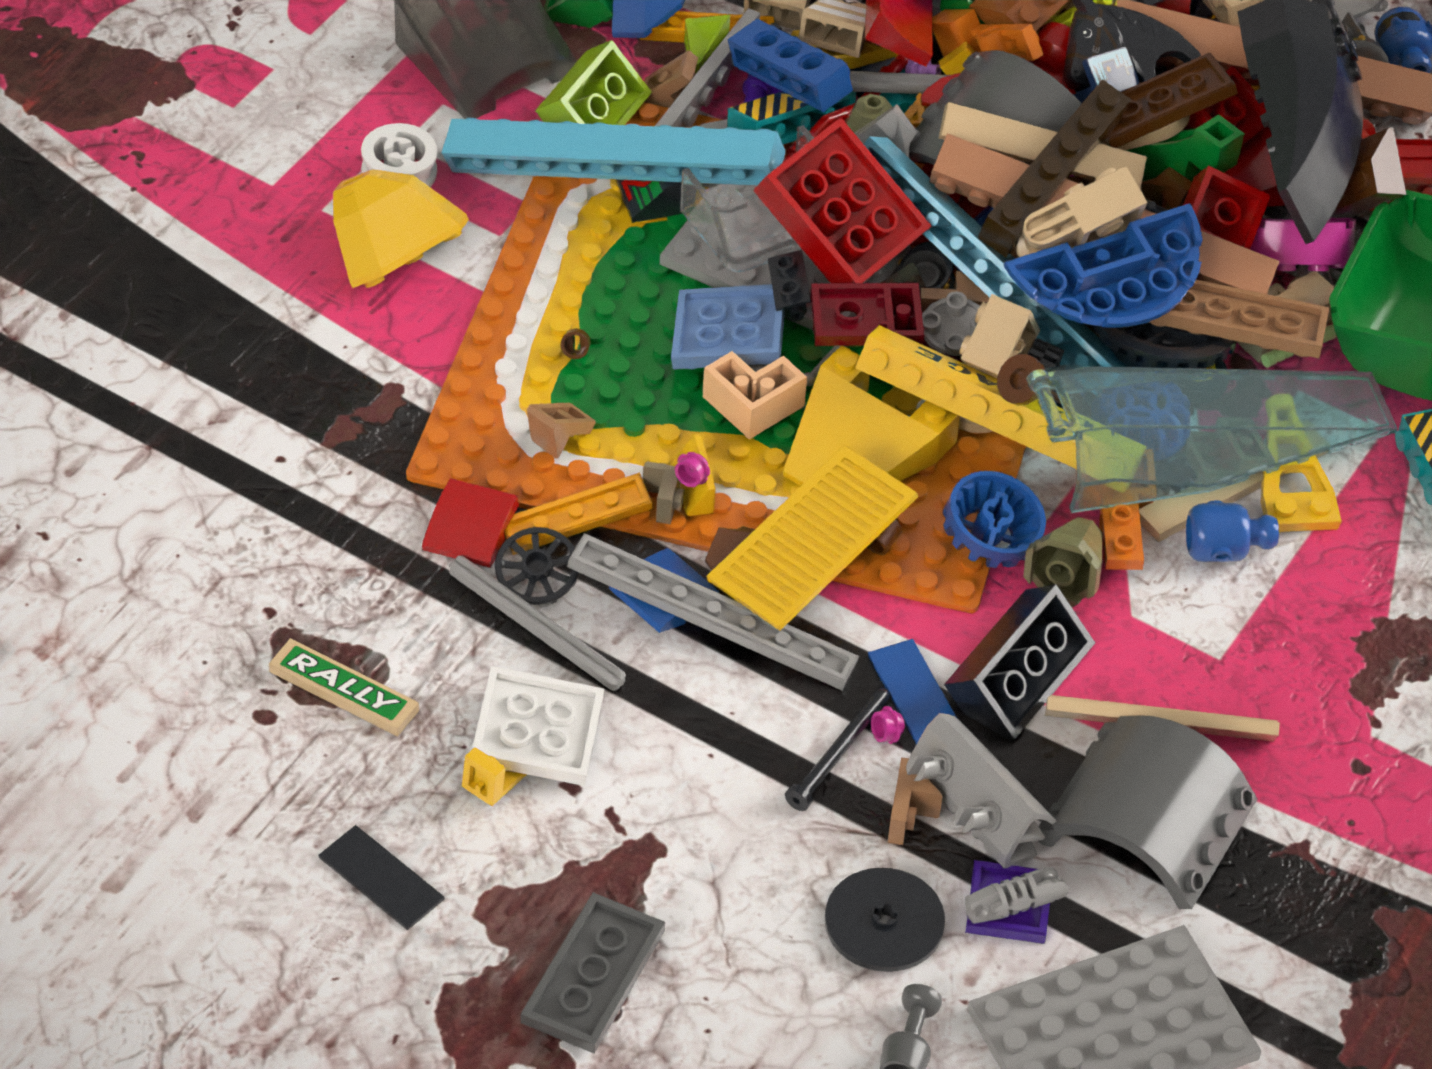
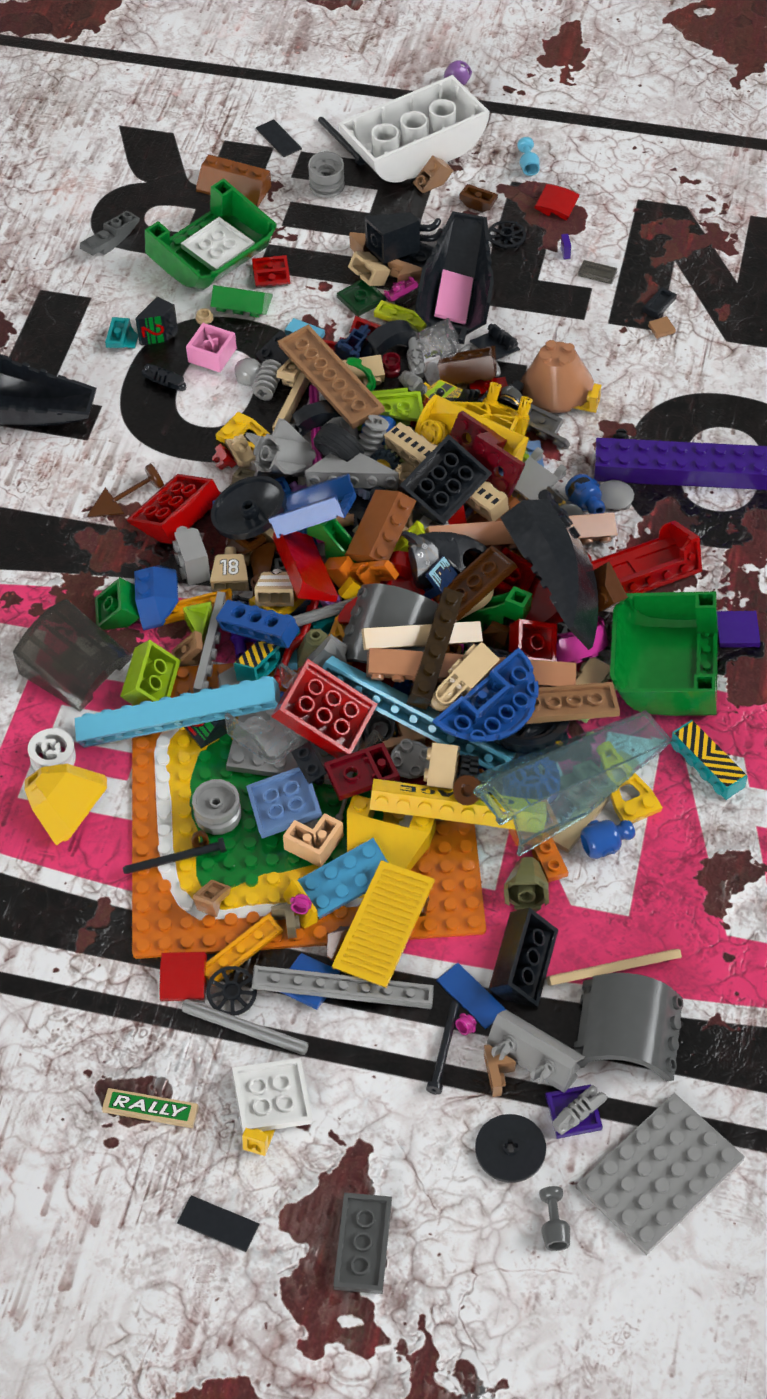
camera: 15 degrees left, 5 degrees up
blue gear [943,471,1046,568] -> none
none -> black bar [123,837,227,874]
none -> light grey wheel [192,779,241,835]
none -> dark azure plate [298,838,388,919]

